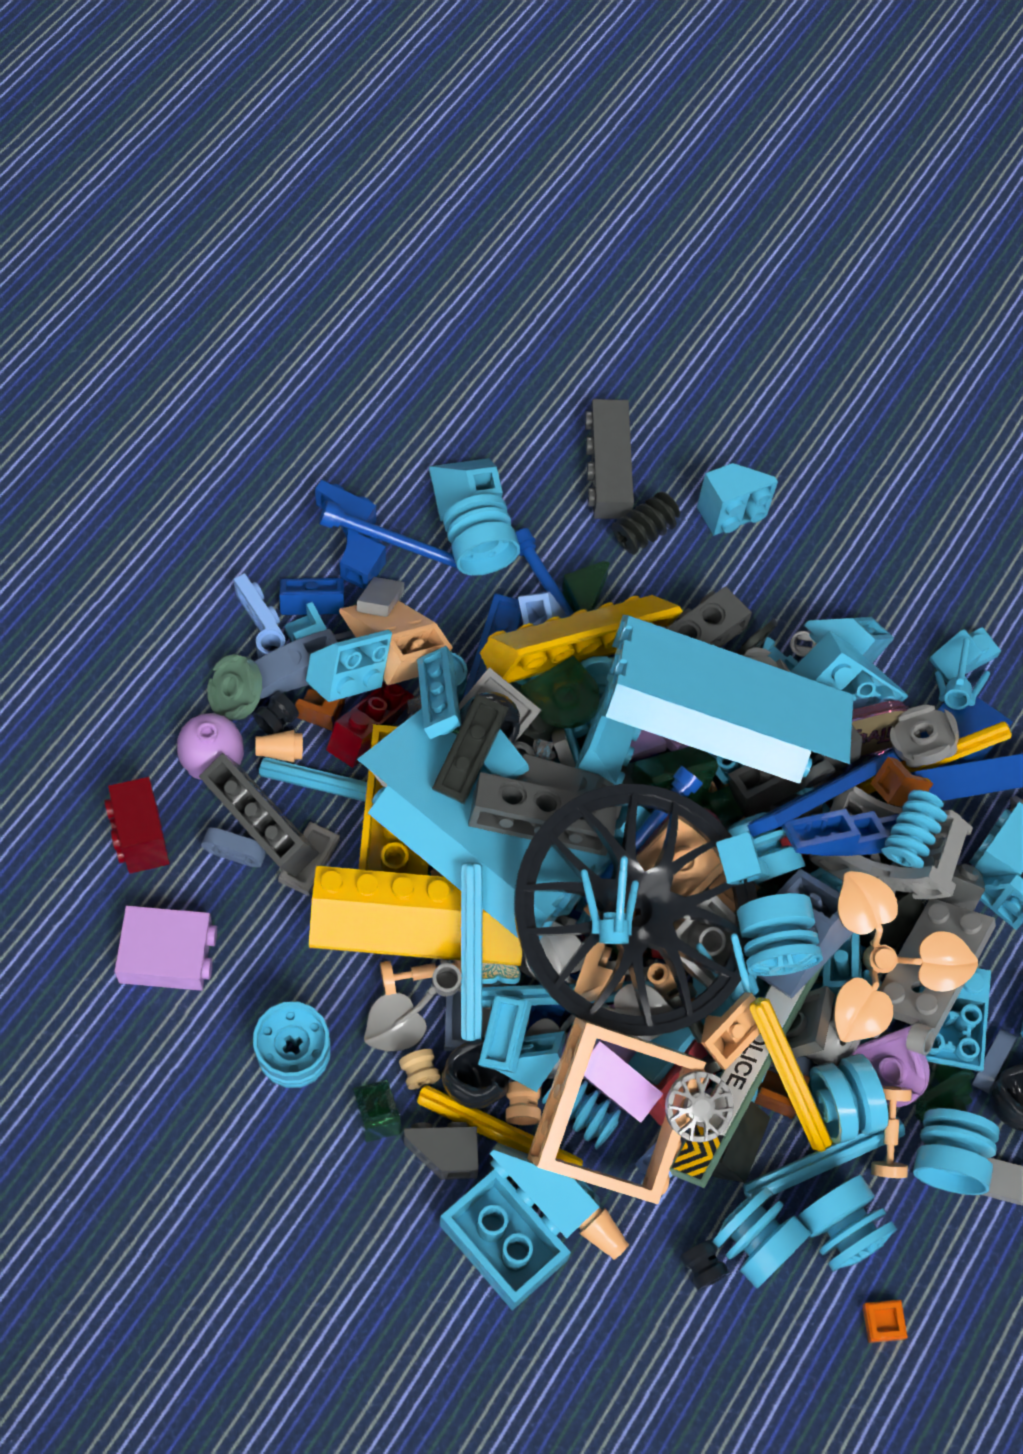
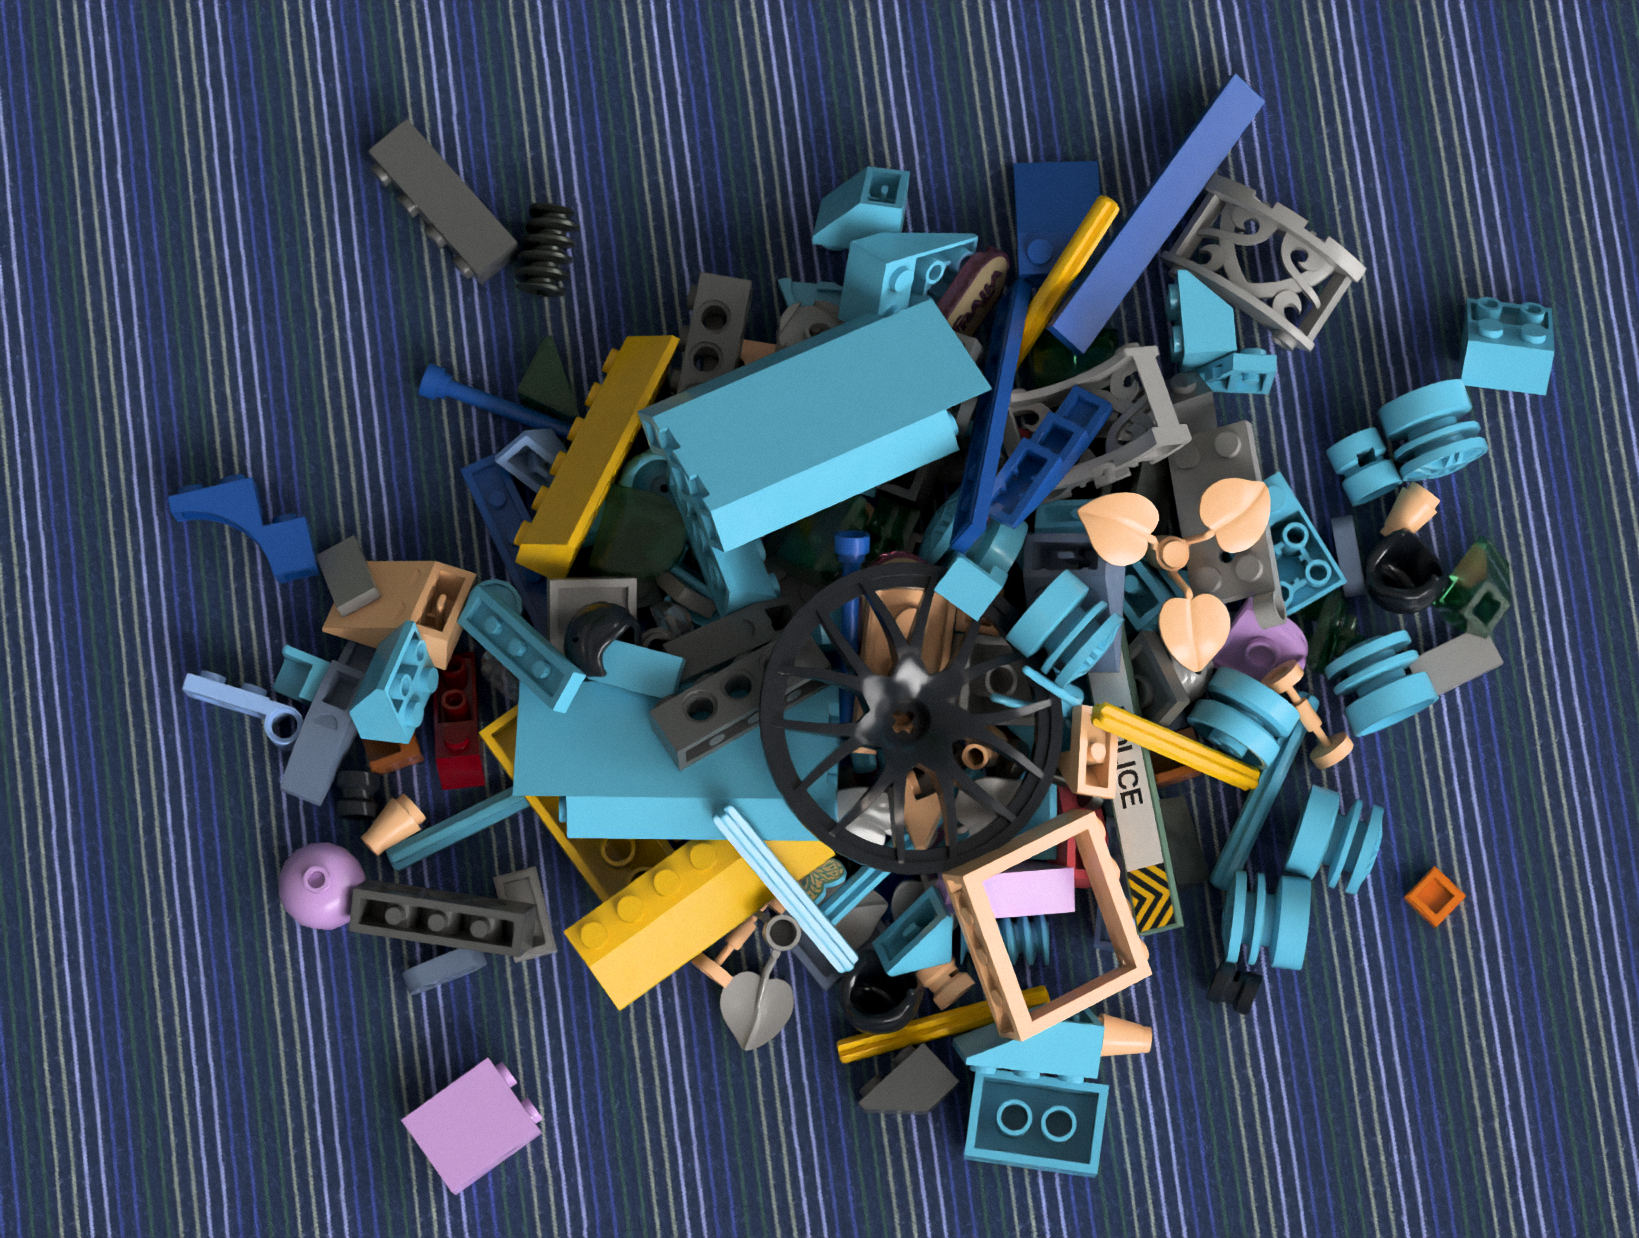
camera: 30 degrees left, 15 degrees up
dark red brick [104,777,170,874] -> none
sand green tile [207,654,262,721] -> none
medium azure wheel [253,1002,330,1088] -> none
blue slope [279,578,344,615] -> none
blue piece [319,500,457,568] -> none
clear green slope [353,1080,401,1143] -> none
tan wheel [399,1049,441,1090] -> none
medium azure slope [429,458,503,521] -> none
pearl dark grey tile [432,694,509,804] -> none
medium azure wheel [443,494,520,576] -> none
medium azure tile [478,994,532,1073] -> none
medium azure plant [581,856,639,944] -> none
light grey wheel [665,1071,734,1142] -> none
medium azure slope [697,463,778,536] -> none
pearl dark grey wheel [736,618,778,655] -> none
flat silver hinge [790,631,817,657] -> none
dark orange panel [870,757,933,807] -> none
medium azure piece [881,790,947,868] -> none
light grey plate [890,705,959,768] -> none
medium azure slope [929,627,1001,683] -> none
medium azure plant [935,638,990,710] -> none

